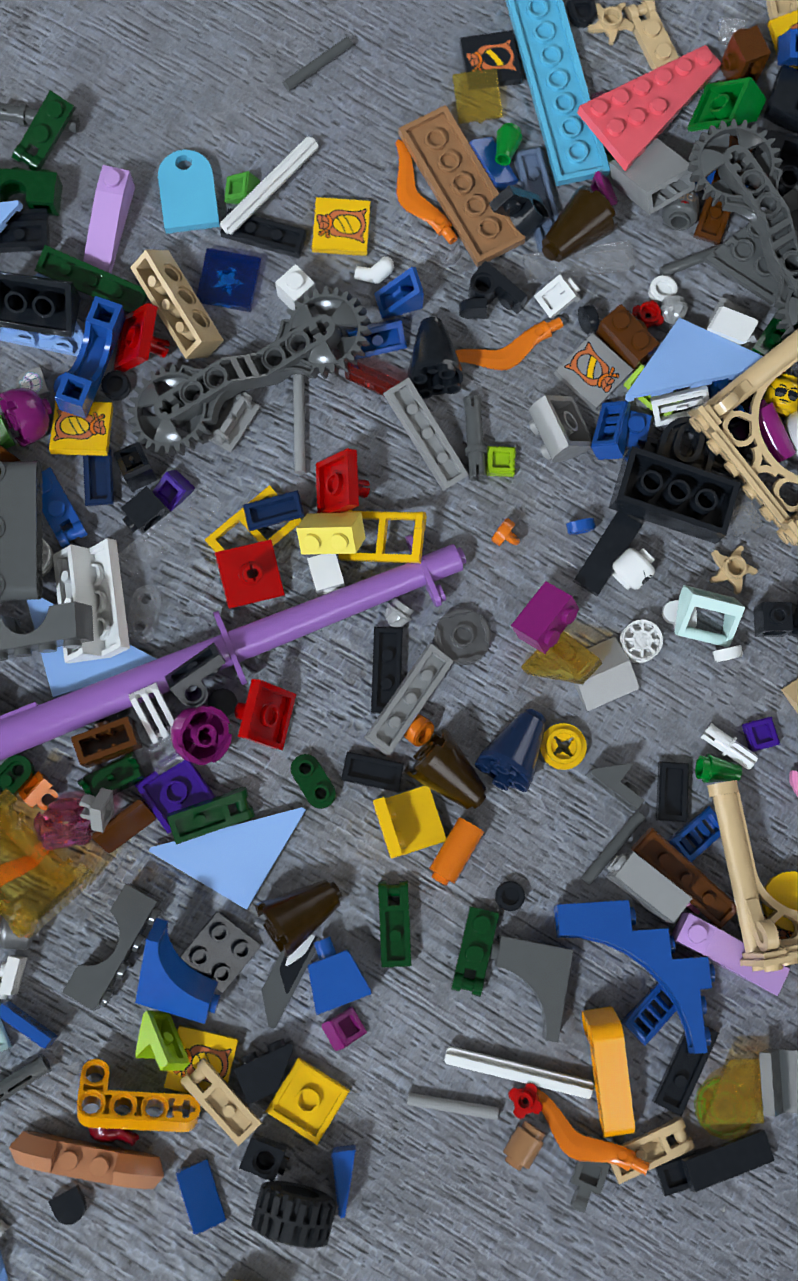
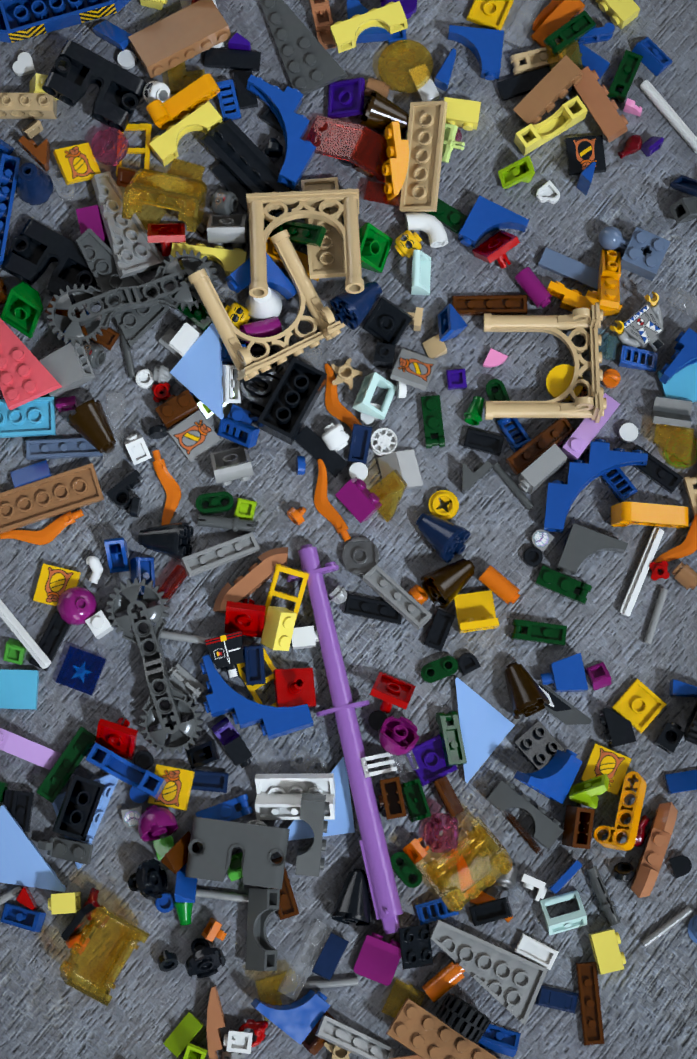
camera: 75 degrees left, 0 degrees up
light grey tile [79,788,115,832] -> none
tan brick [130,249,224,359] -> none
black plate [165,643,226,708] -> none
tan plate [180,1058,262,1146] -> none
black plate [489,185,549,236] -> none
green cone [495,123,523,166] -> none
white axle [701,723,758,769] -> none
none -> magenta cylinder [57,587,97,626]
none -> dark green plate [195,491,234,514]
none -> blue arch [200,655,314,740]
none -> black torso [205,631,245,679]
none -> nougat brick [213,547,288,613]
none -> orange piece [314,459,351,542]
none -> orange piece [324,363,362,431]
none -> dark blue tile [348,424,372,464]
none -> white tile [349,462,368,481]
none -> light grey tile [390,348,437,391]
none -> dark green plate [421,395,445,449]
none -> black tile [458,653,481,676]
none -> dark green plate [485,379,510,401]
none -> reddish brown piece [506,811,543,855]
none -> tile [531,529,554,553]
none -> reddish brown brick [562,805,595,849]
none -> black tile [614,862,634,882]
none -> white tile [618,423,638,443]

